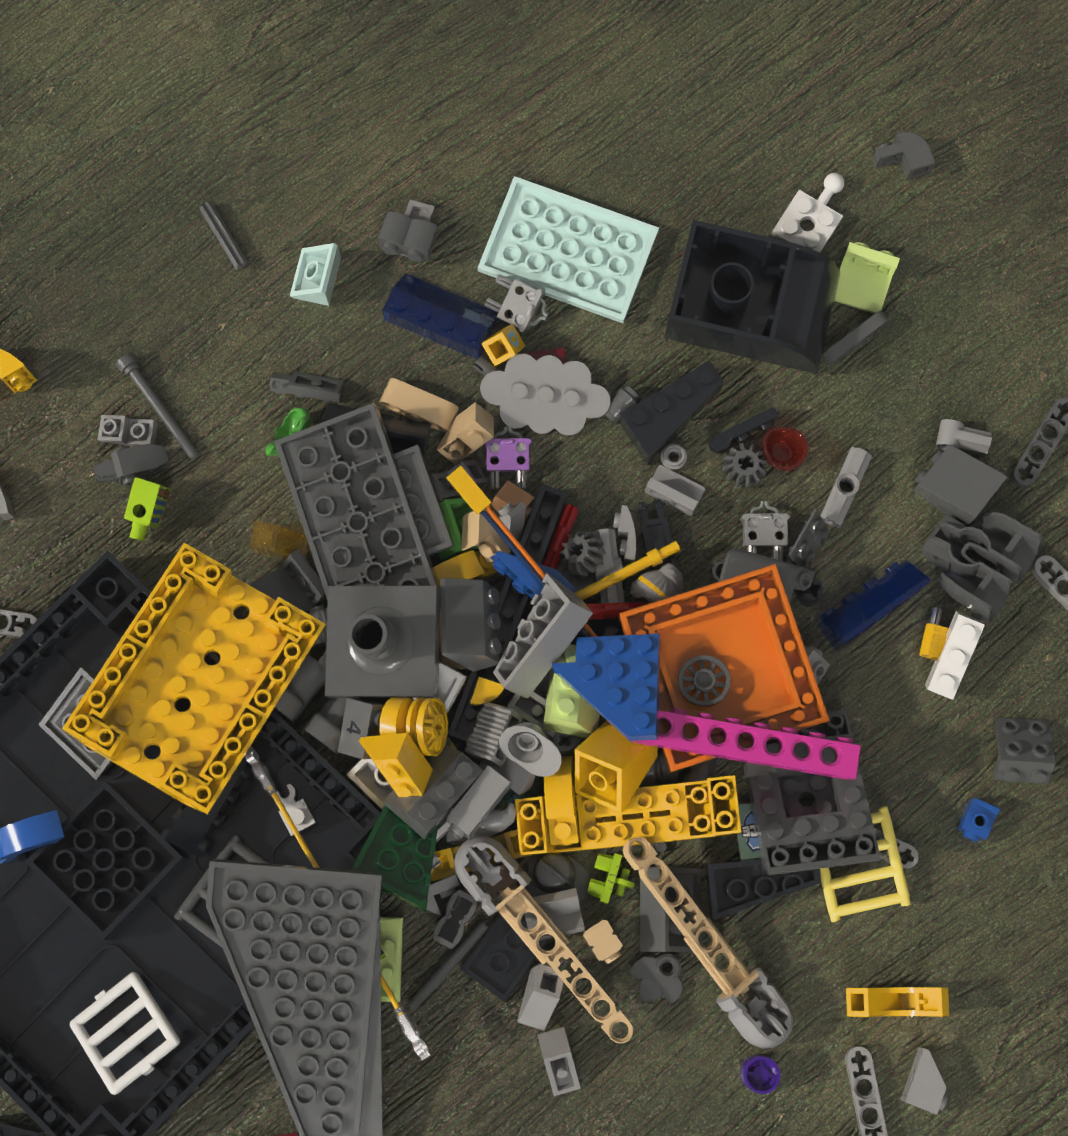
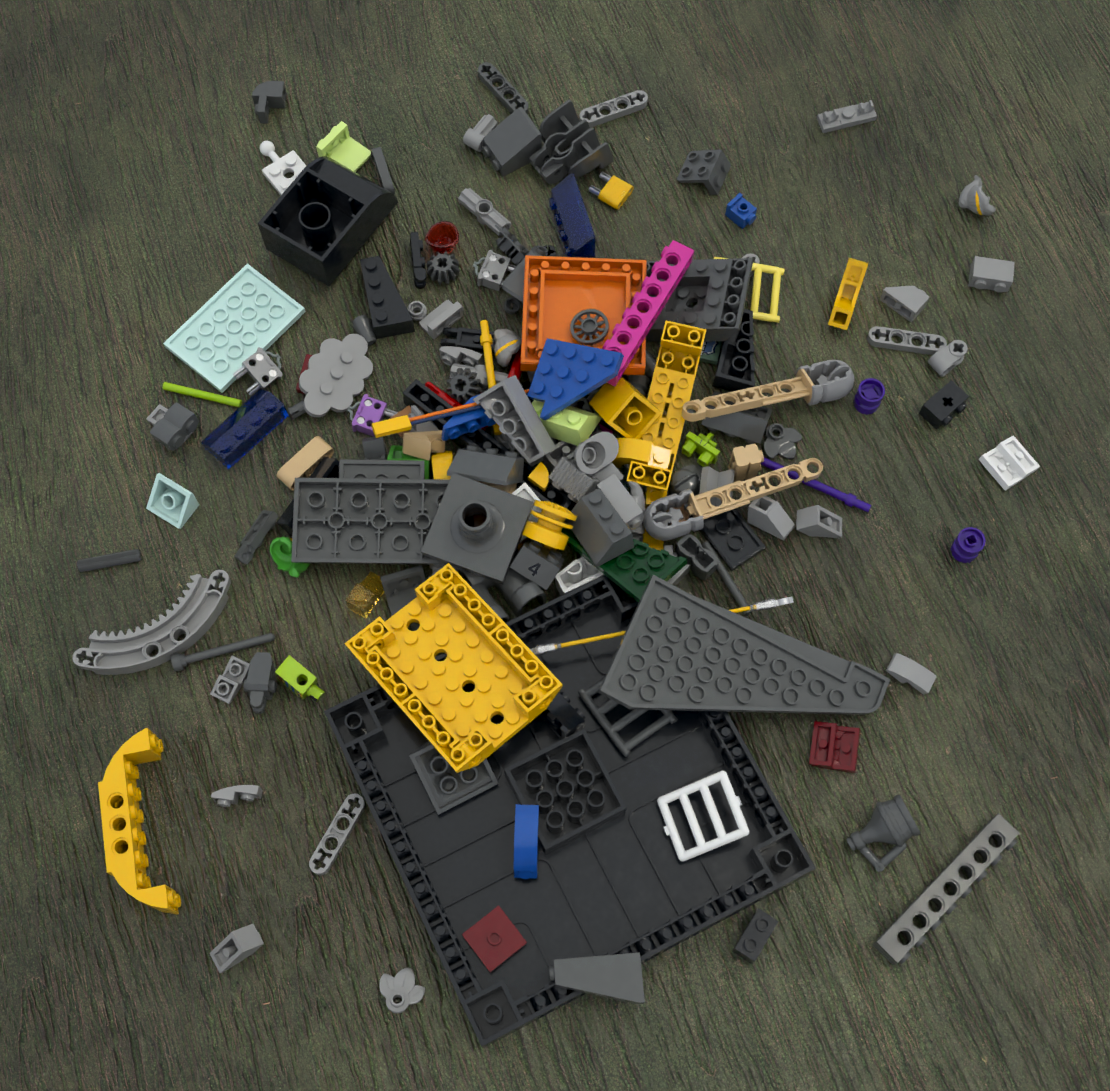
camera: 70 degrees left, 10 degrees down
white plate [274,784,316,836] -> none
yellow slope [359,733,433,797] -> none
tan slope [437,402,494,465] -> none
yellow brick [481,323,526,366] -> none
white arch [925,611,985,700] -> none
none -> light grey gear [72,570,231,675]
none -> lime bar [162,382,242,408]
none -> dark purple bar [761,457,871,512]

